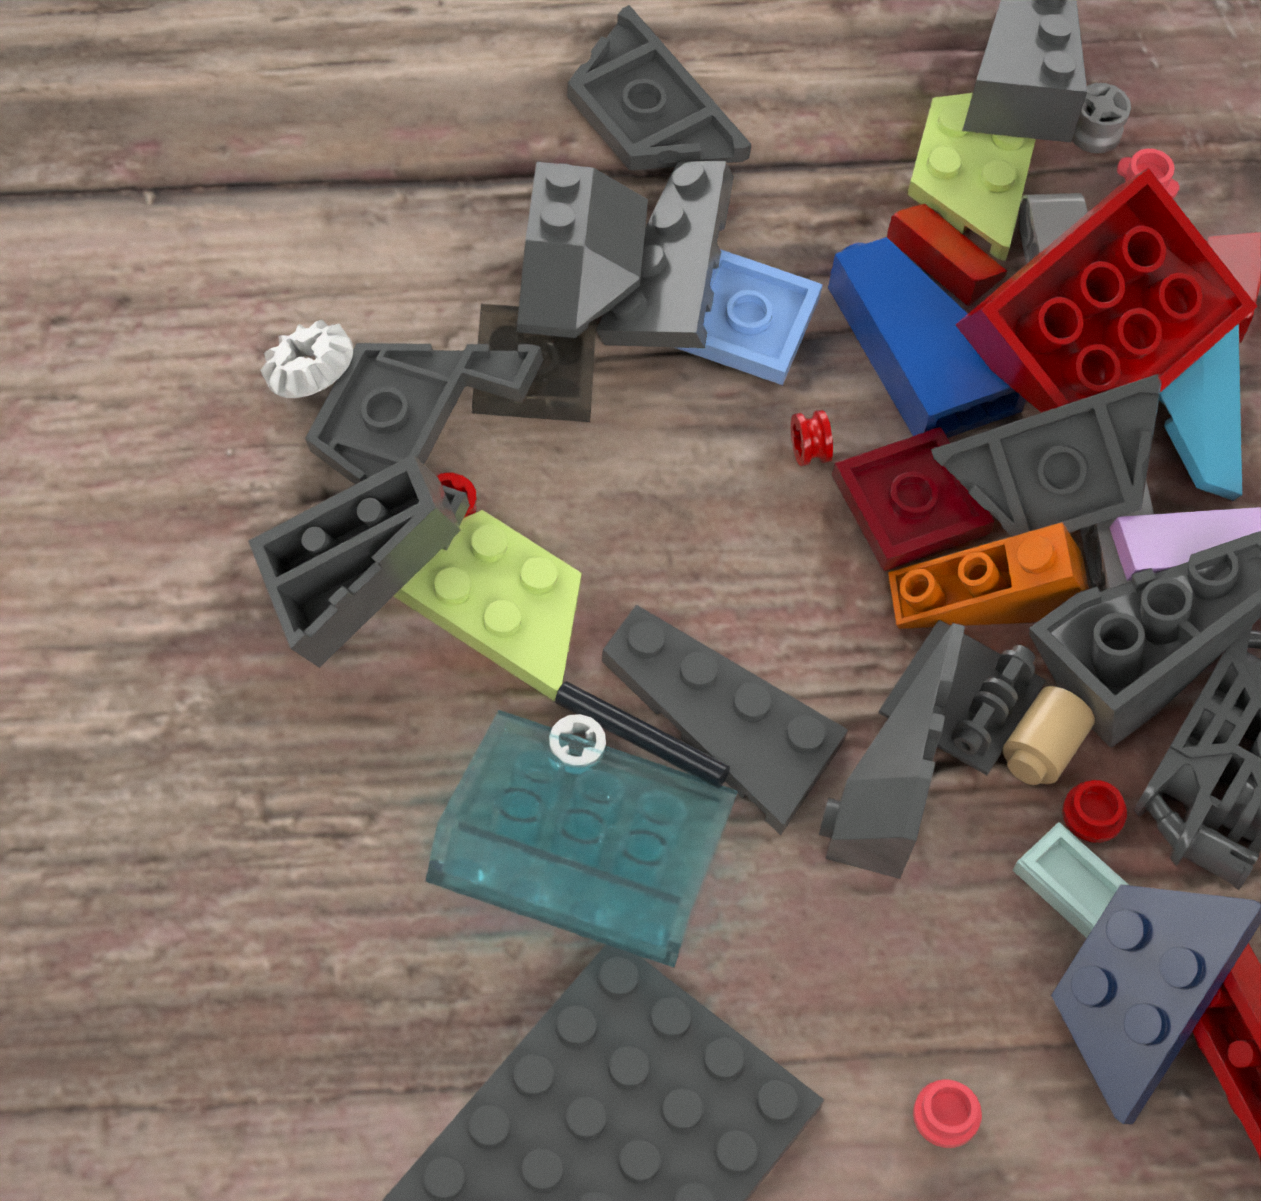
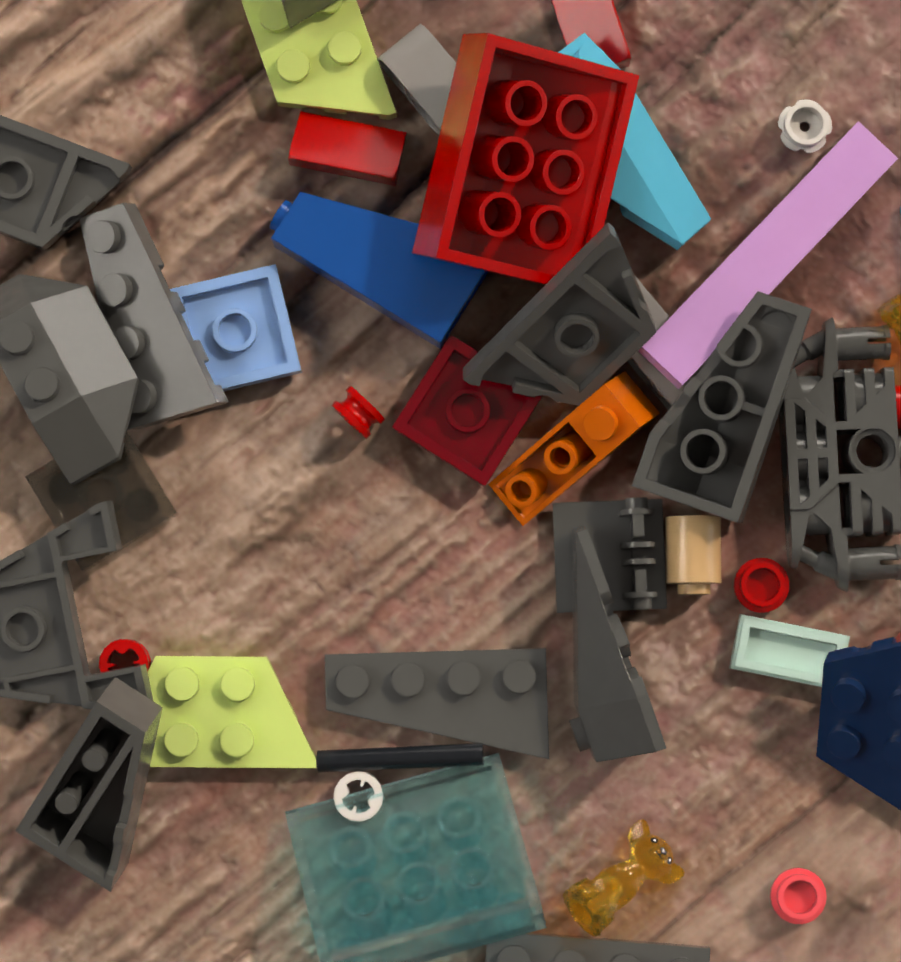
camera: 25 degrees left, 25 degrees up
none -> clear yellow animal [562,819,685,937]

